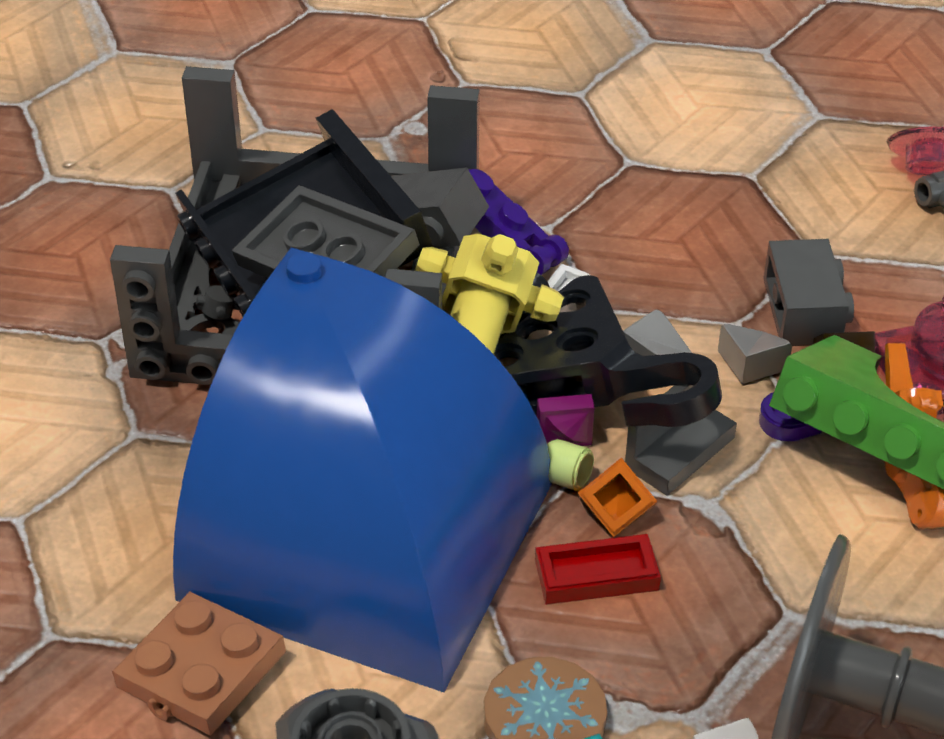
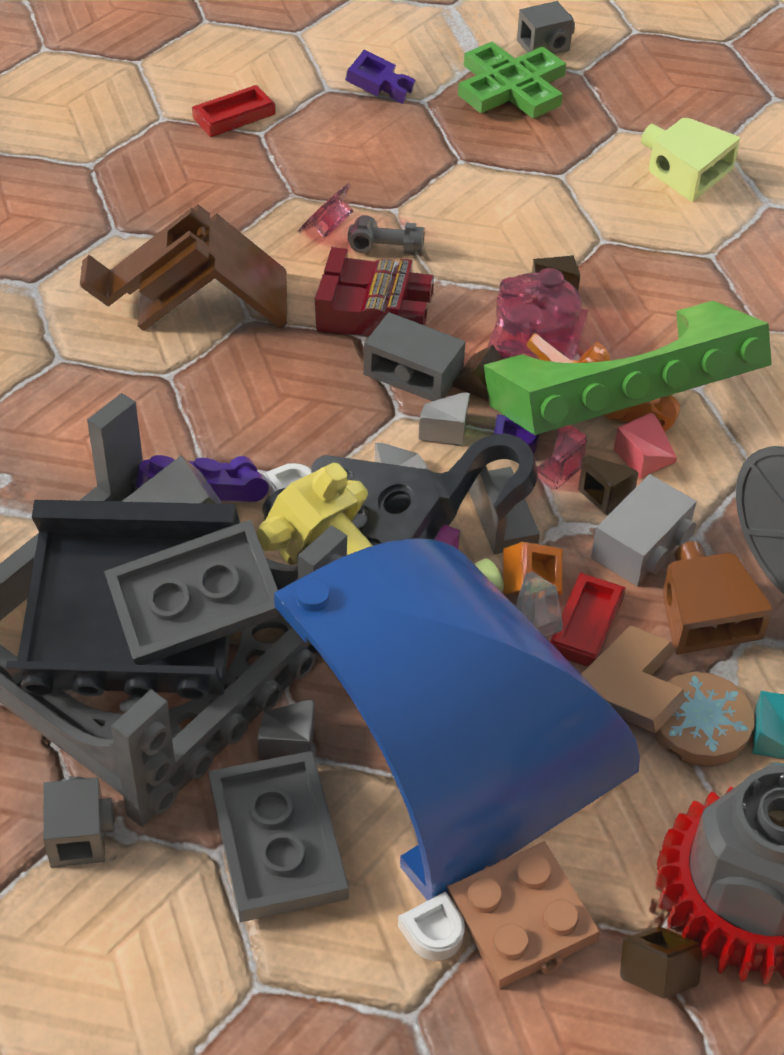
camera: 60 degrees left, 5 degrees up
none -> dark grey brick [43,776,114,867]
none -> reddish brown piece [80,204,287,331]
none -> dark grey plate [208,751,349,923]
none -> dark red hips [315,247,434,336]
none -> white tile [398,892,465,961]
none -> clear slope [515,572,563,637]
none -> clear pink slope [537,425,587,491]
none -> dark brown slope [578,455,638,516]
none -> medium nougat tile [581,625,685,733]
none -> light grey brick [591,474,697,586]
none -> coral slope [614,413,677,478]
none -> dark orange torso [663,541,773,655]

